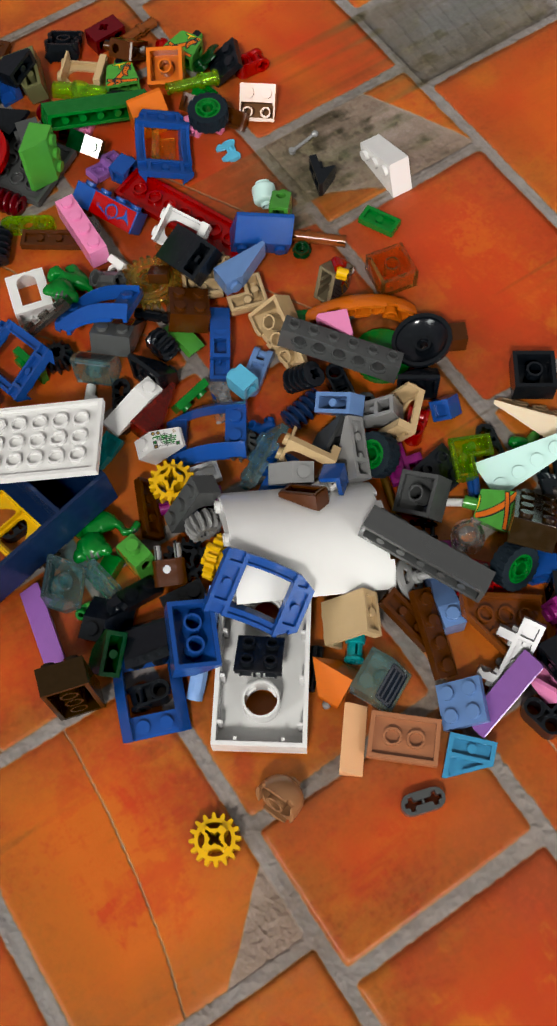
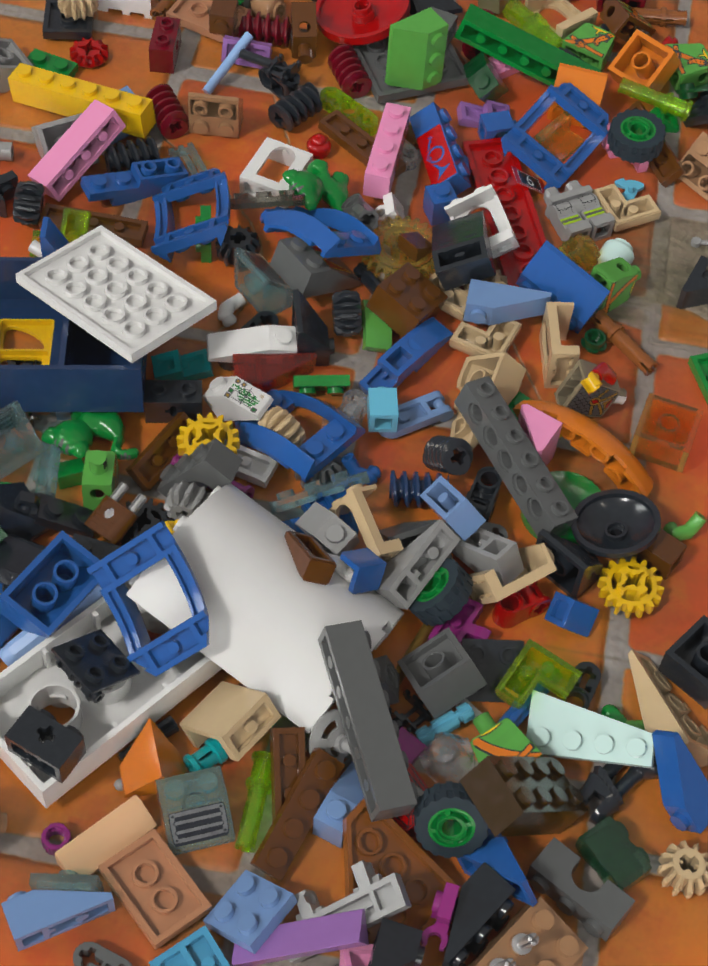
camera: 35 degrees right, 10 degrees down
none -> medium blue slope [1,889,116,952]
none -> black brick [4,705,86,783]
none -> clear light blue plate [29,870,104,892]
none -> magenta axle [41,822,72,856]
none -> black brick [144,380,203,423]
none -> clear neon green pin [234,751,272,853]
none -> tan gear [258,406,306,447]
none -> red plate [306,133,332,159]
none -> medium azure axle [415,702,475,746]
none -> blue brick [422,181,458,226]
none -> sticker [511,166,546,194]
none -> tan panel [539,301,580,388]
none -> light grey hips [543,180,615,250]
none -> clear yellow gear [557,233,601,272]
none -> tan brick [592,183,661,232]
none -> yellow gear [597,556,664,619]
none -> bright green arm [663,511,707,541]

